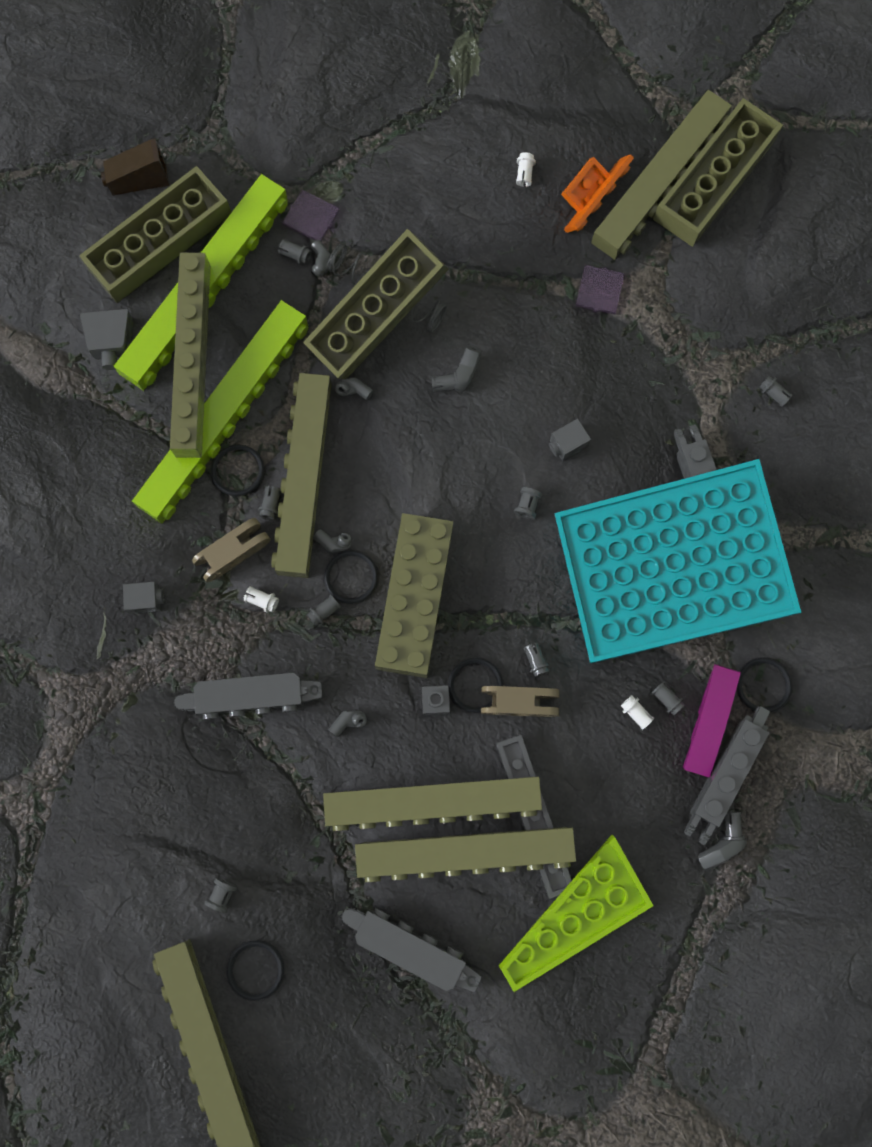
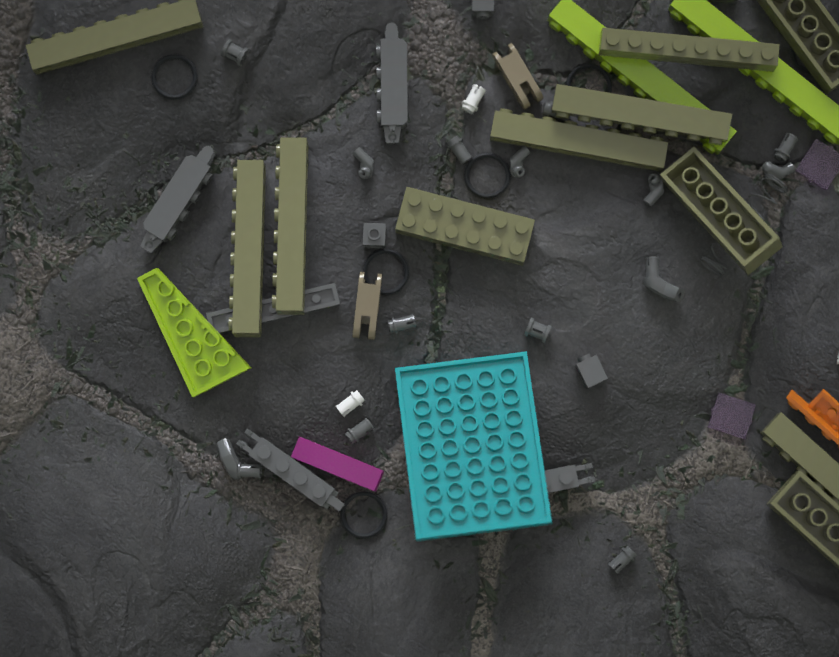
camera: 95 degrees right, 5 degrees up
none -> olive brick [552,84,732,145]

